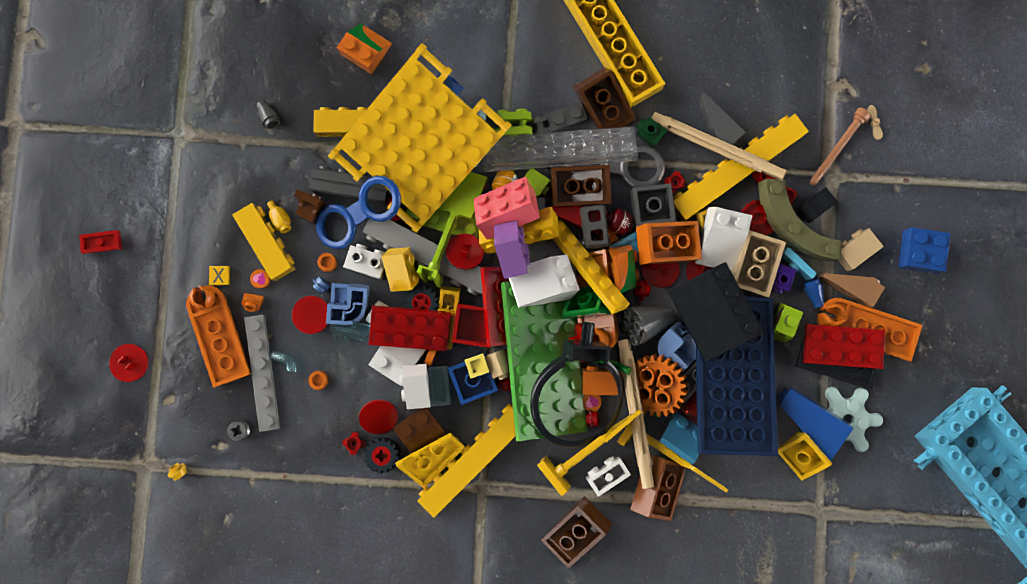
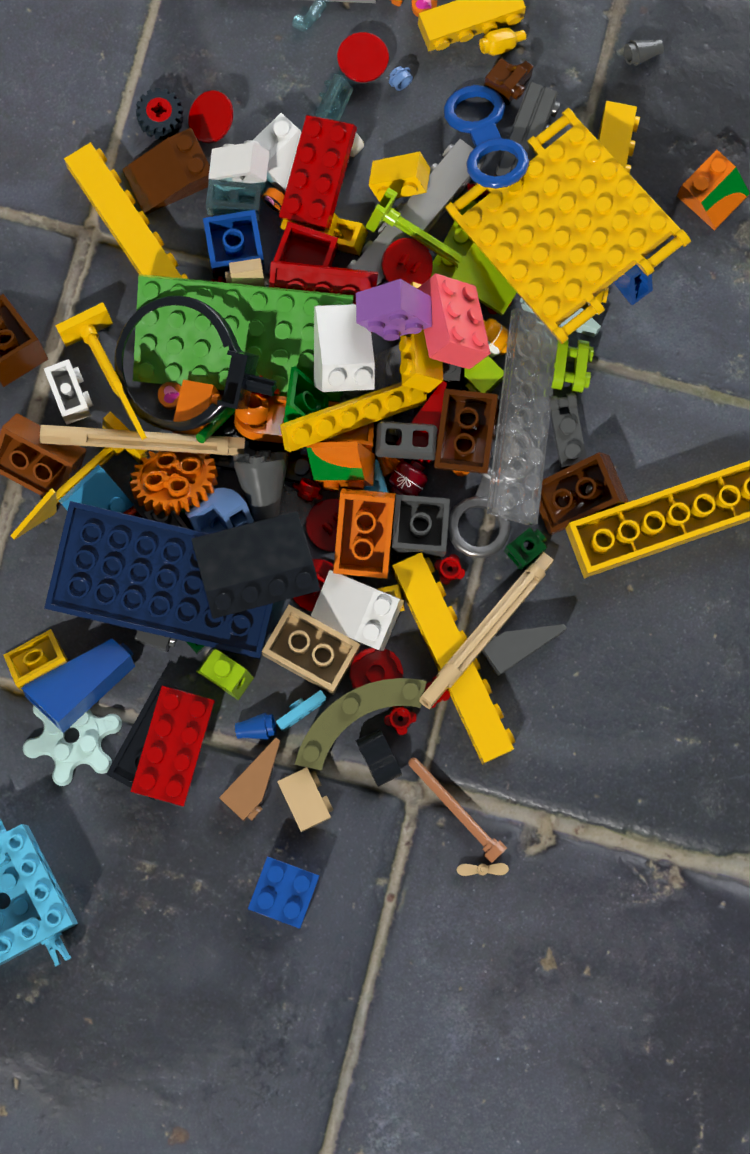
camera: 90 degrees right, 5 degrees down
orange tile [308,371,329,390] -> none
orange tile [317,253,338,272] -> none
medium blue brick [326,282,369,325] -> none
red plate [342,432,366,455] -> none
white brick [343,244,385,280] -> none
yellow wing [395,433,465,488] -> none
black wheel [404,286,439,311] -> none
light yellow plate [465,354,490,378] -> none
red plate [586,410,600,429] -> none
dark purple brick [771,264,796,295] -> none
orange plate [817,298,922,362] -> none

